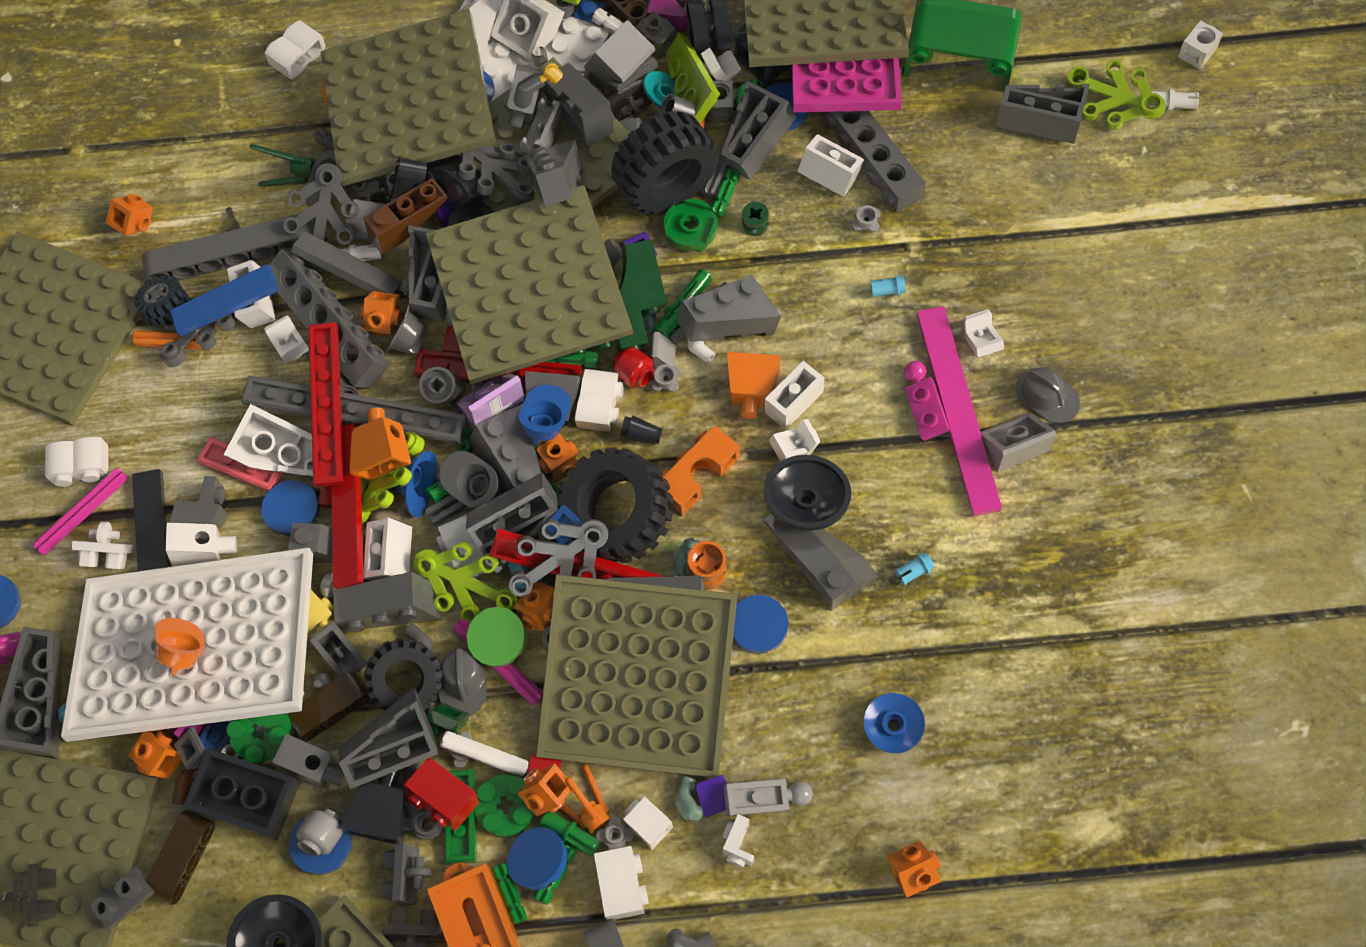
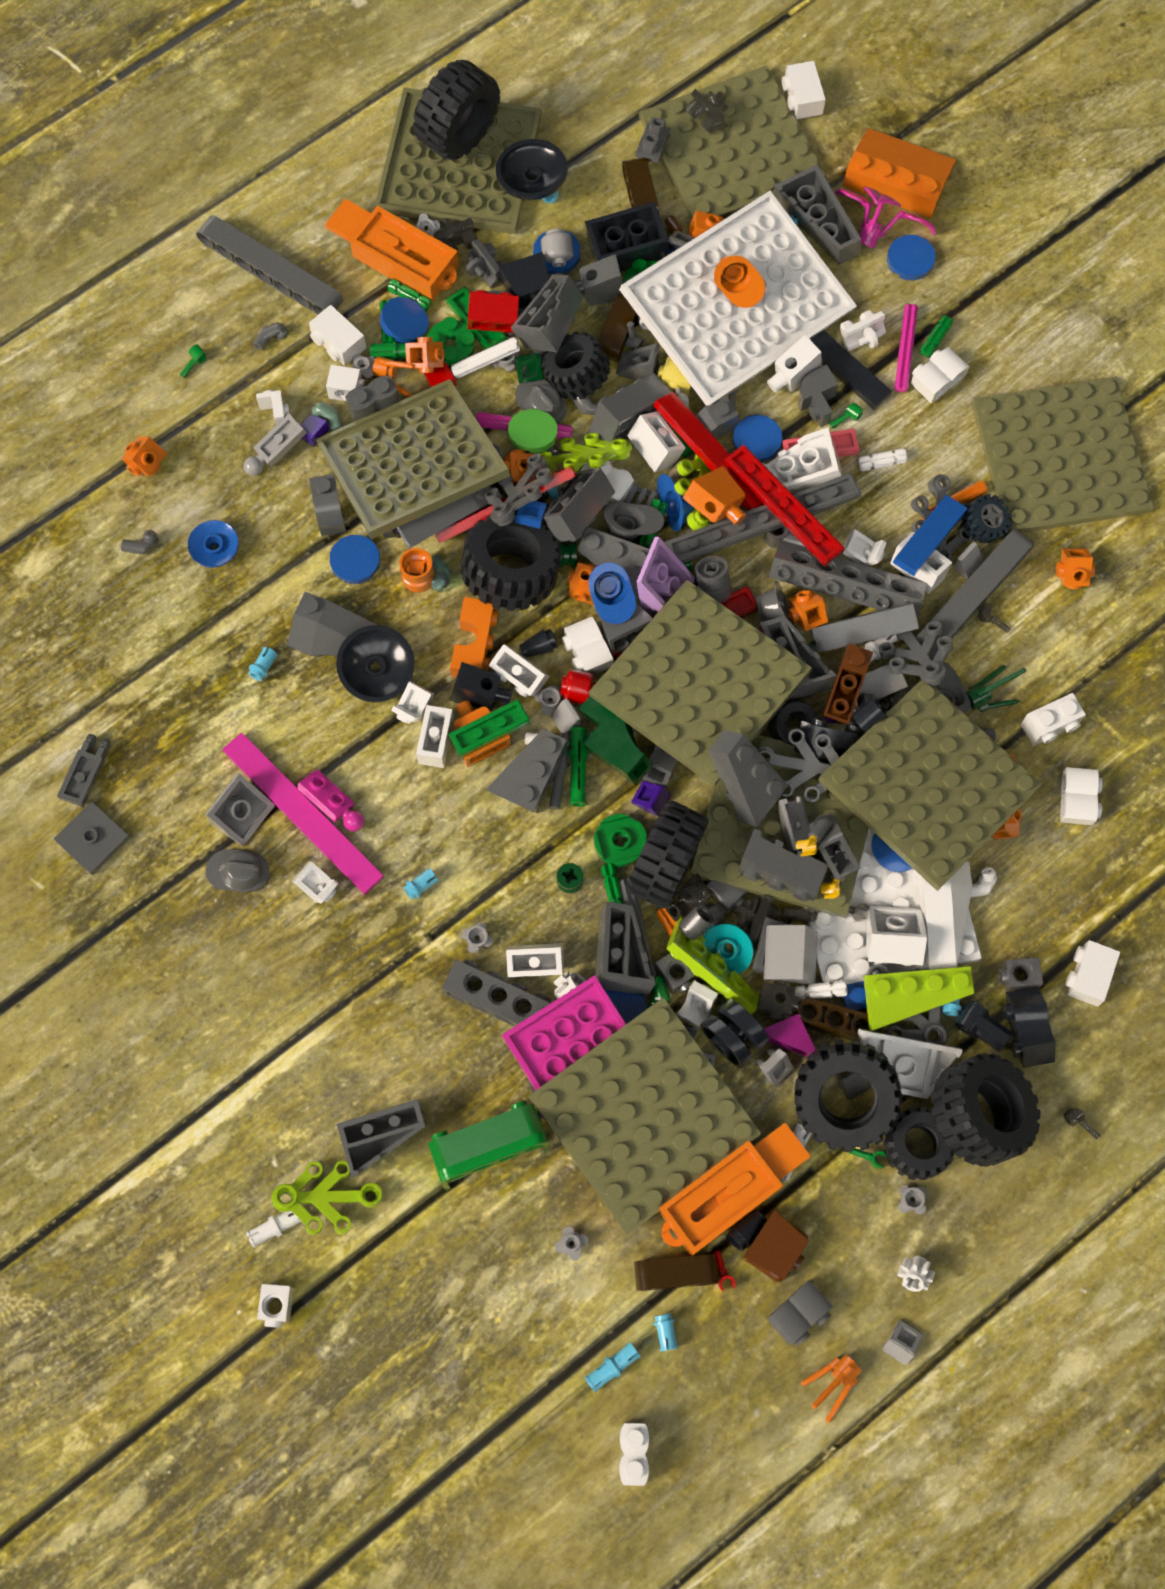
camera: 140 degrees right, 5 degrees up
none -> dark grey plate [54,802,130,875]
none -> dark grey hinge [57,734,111,808]
none -> dark grey arm [121,530,159,555]
none -> dark grey brick [309,474,346,536]
none -> dark grey brick [345,376,399,421]
none -> green tile [448,699,531,758]
none -> black torso [450,662,513,710]
none -> white brick [489,644,550,698]
none -> white gear [554,971,585,999]
none -> green hand [829,403,863,429]
none -> white axle [858,448,907,471]
none -> green axle [920,315,954,358]
none -> light grey slope [954,542,983,579]
none -> white brick [1021,693,1086,746]

